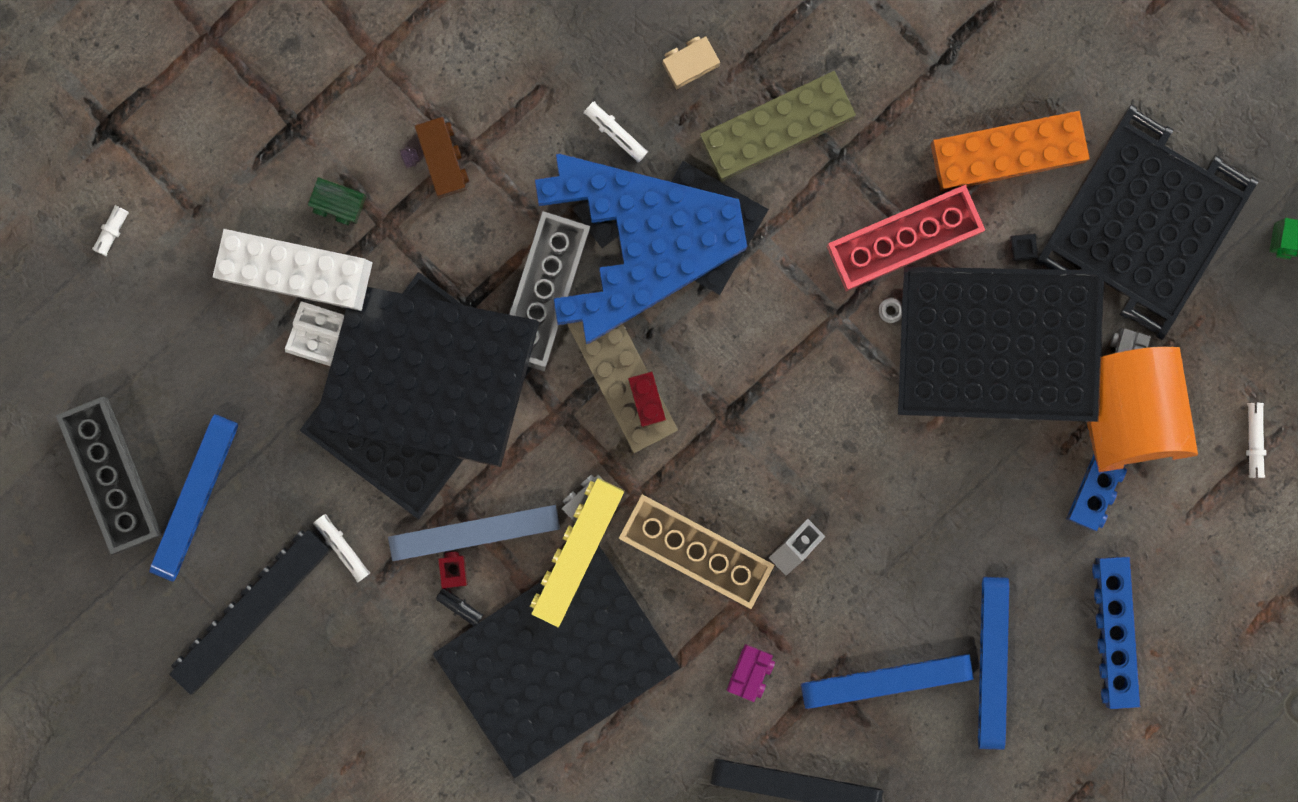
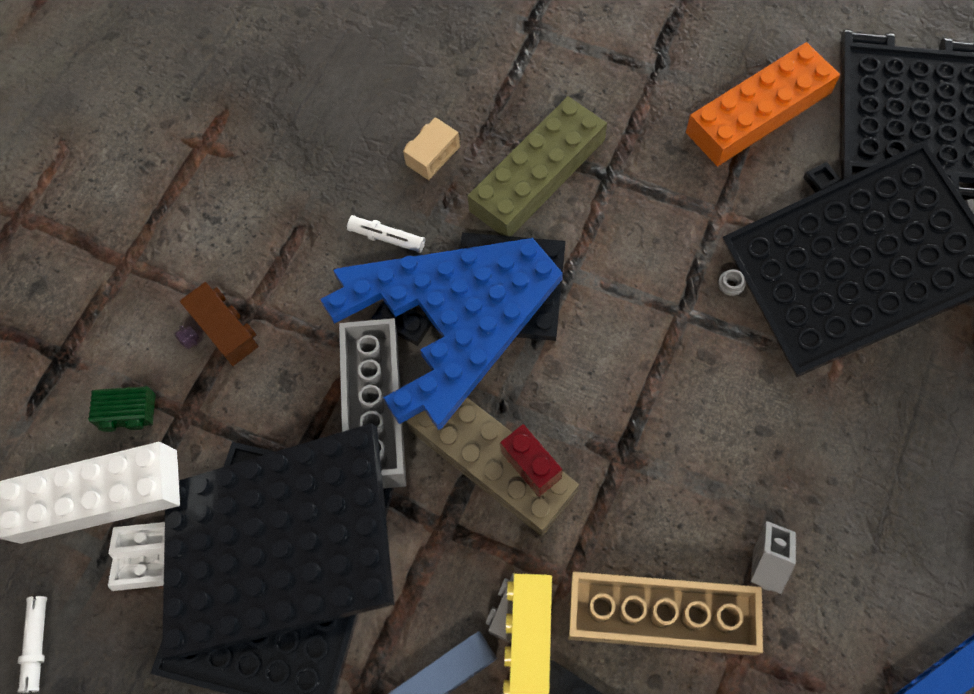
camera: 20 degrees left, 20 degrees down
coral brick [826,185,985,291] -> none
none -> white pin [18,596,47,693]

